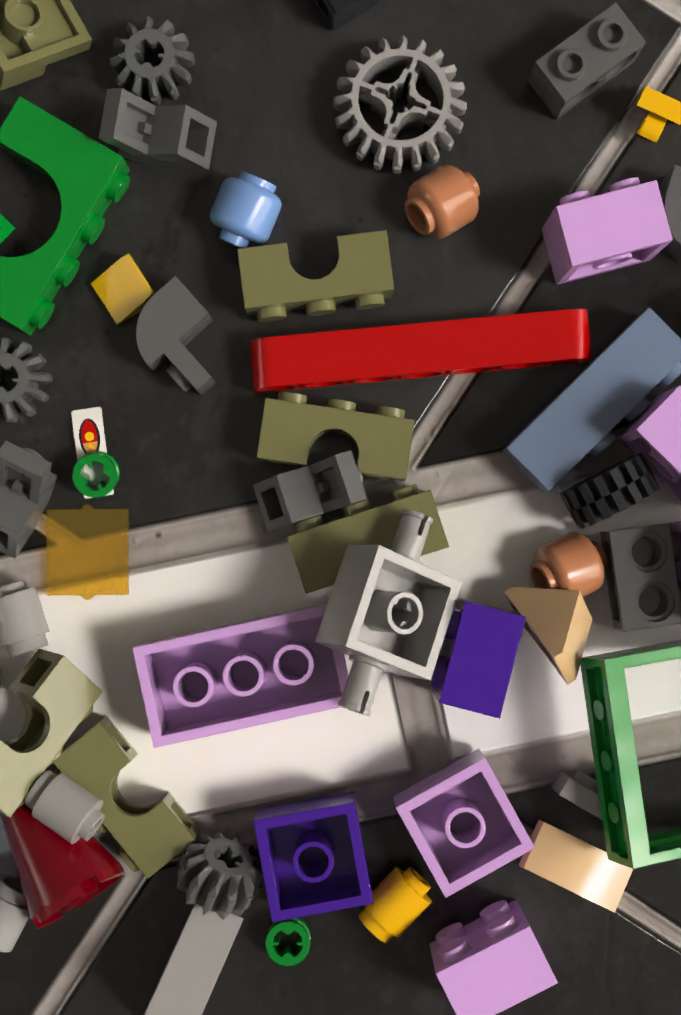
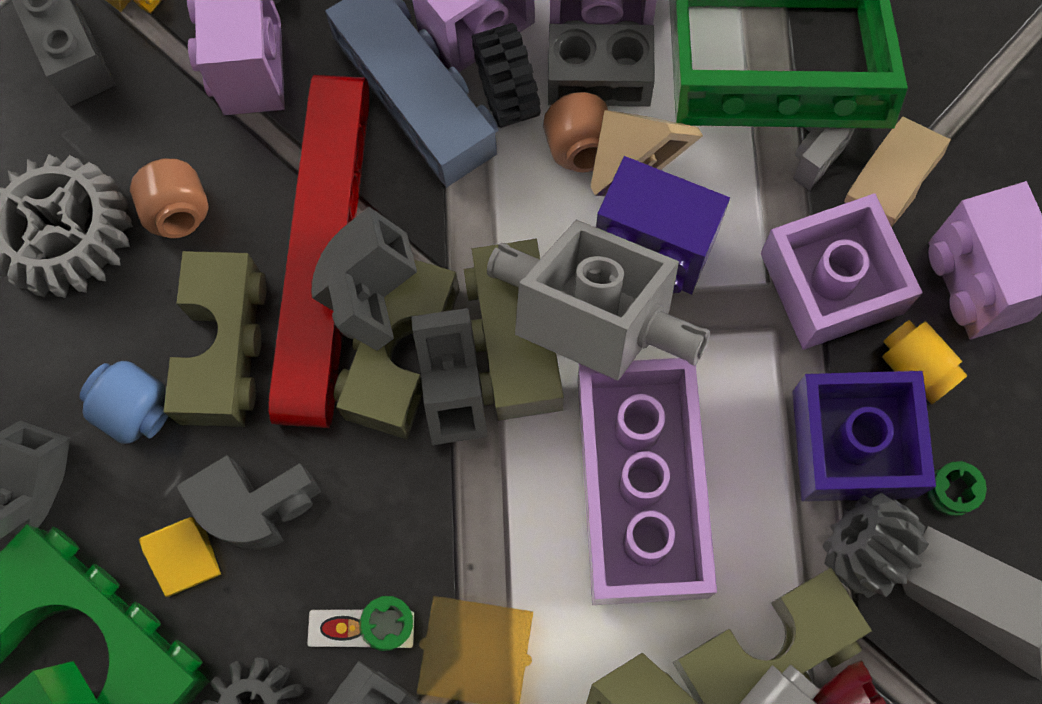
camera: 75 degrees left, 15 degrees down
none -> dark grey brick [311,207,417,351]

